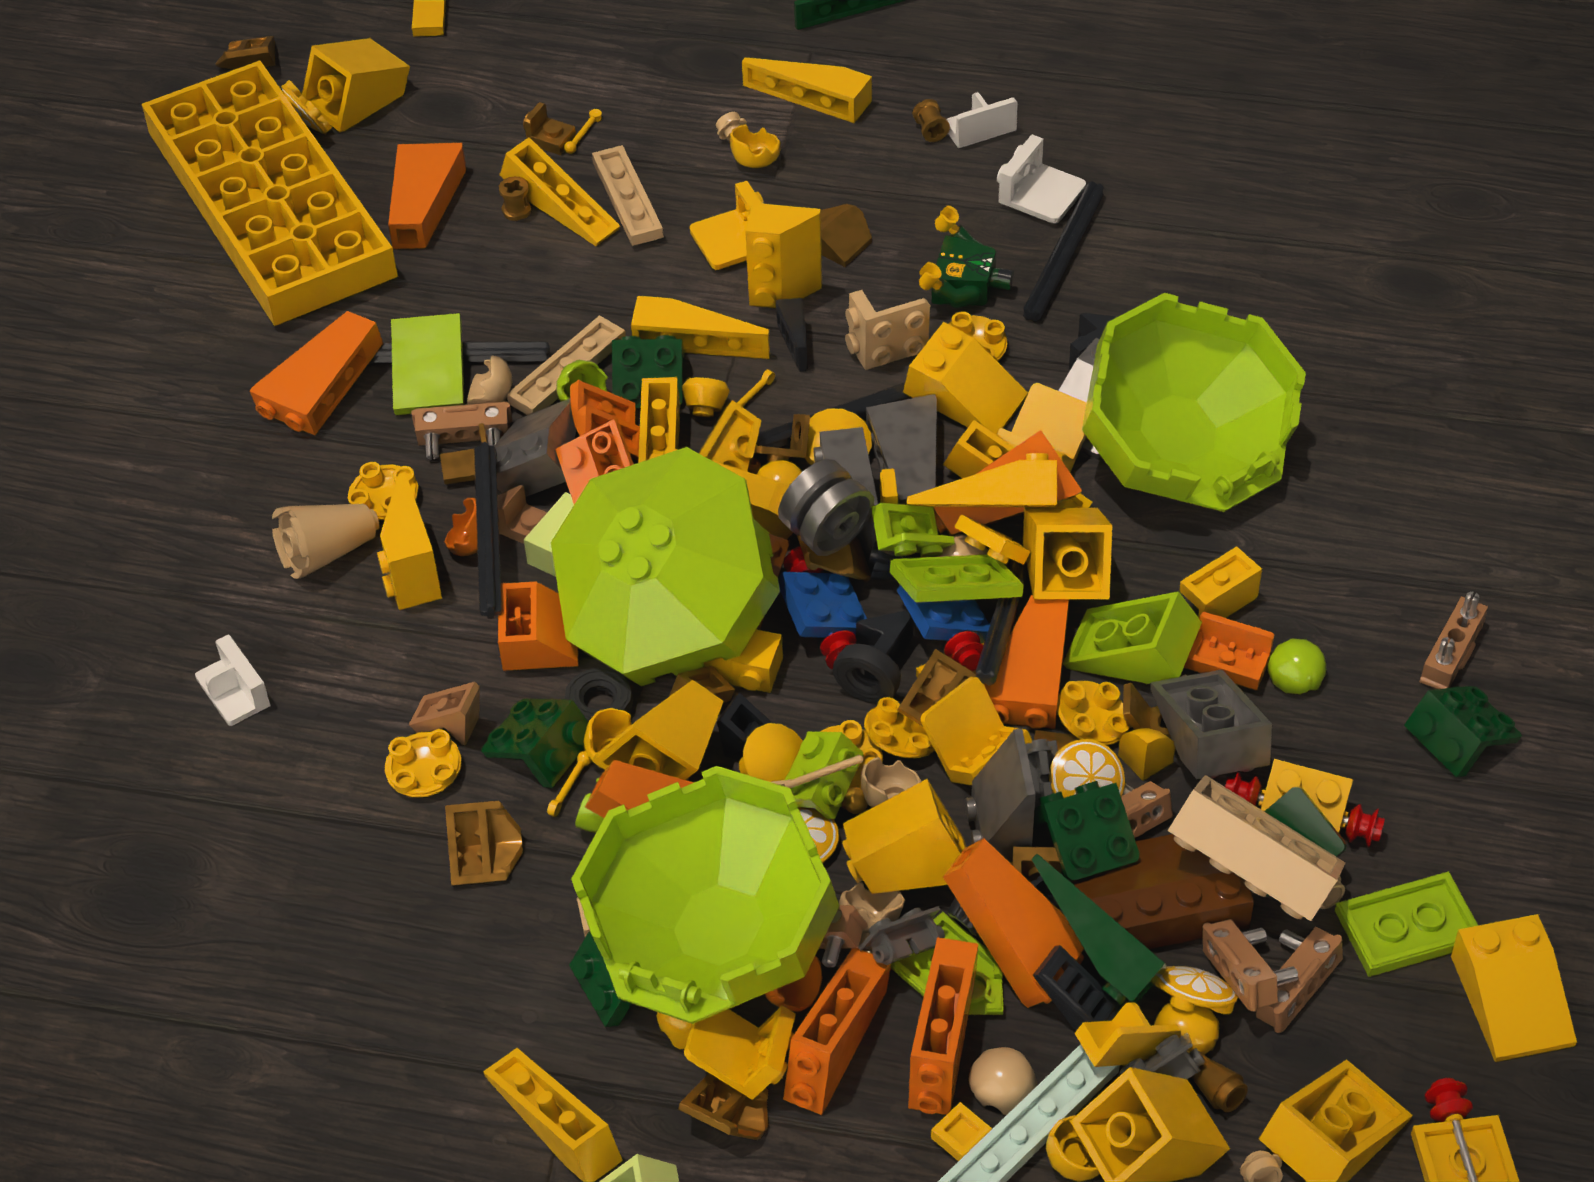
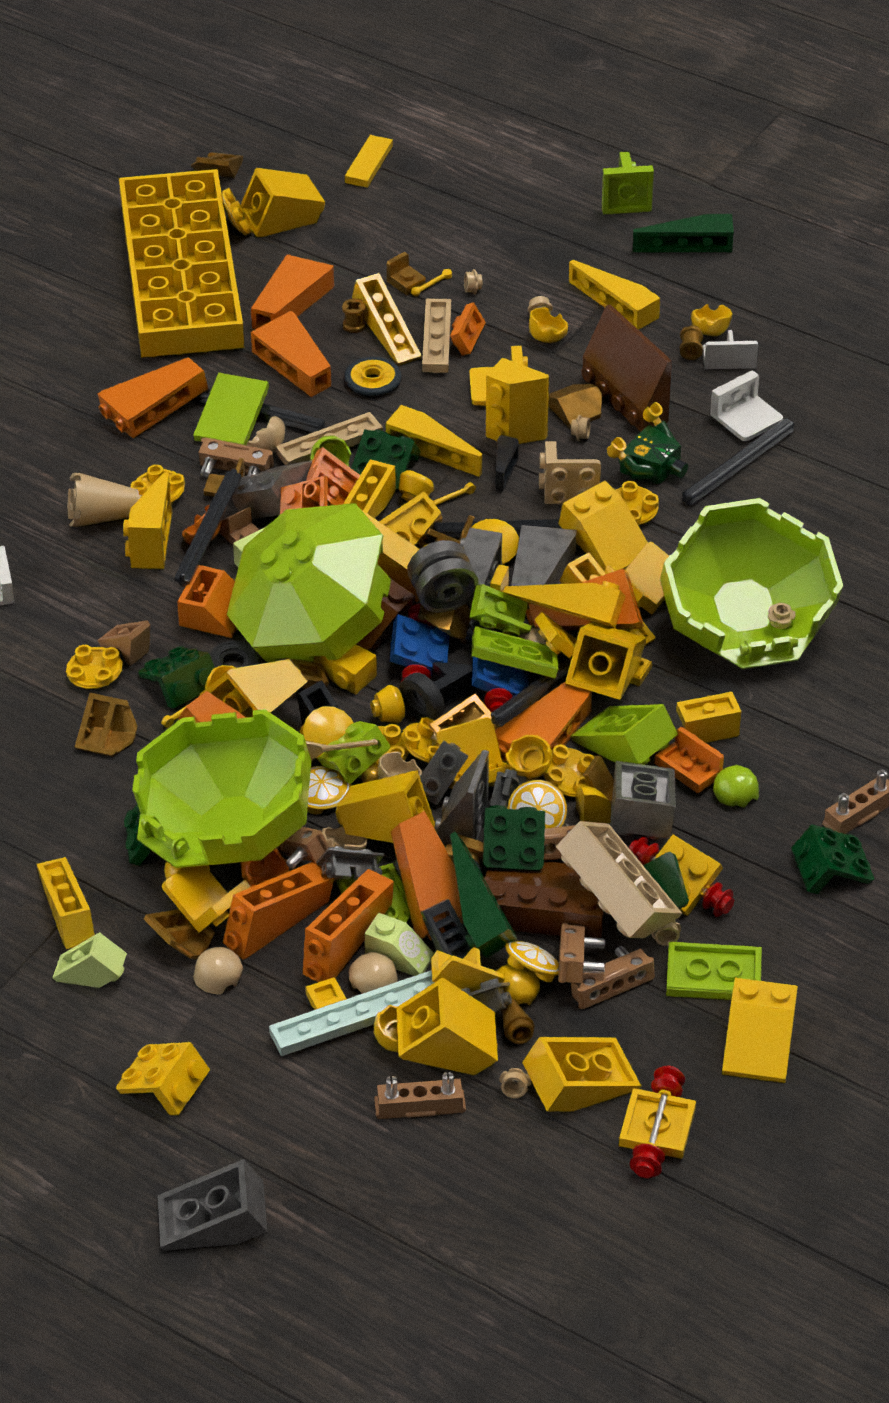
camera: 20 degrees right, 5 degrees down
none -> tan hair [193,947,243,995]
none -> orange slope [251,311,331,397]
none -> wheel [344,357,402,396]
none -> yellowish green slope [365,913,434,976]
none -> yellow cone [370,685,405,723]
none -> dark grey hinge [420,740,468,805]
none -> orange hinge [450,302,486,356]
none -> tan plate [464,269,482,295]
none -> yellow hair [506,735,553,779]
none -> tan plate [571,415,590,441]
none -> reddish brown slope [581,304,672,432]
none -> yellow hair [690,304,733,336]
none -> tan plate [768,603,796,629]

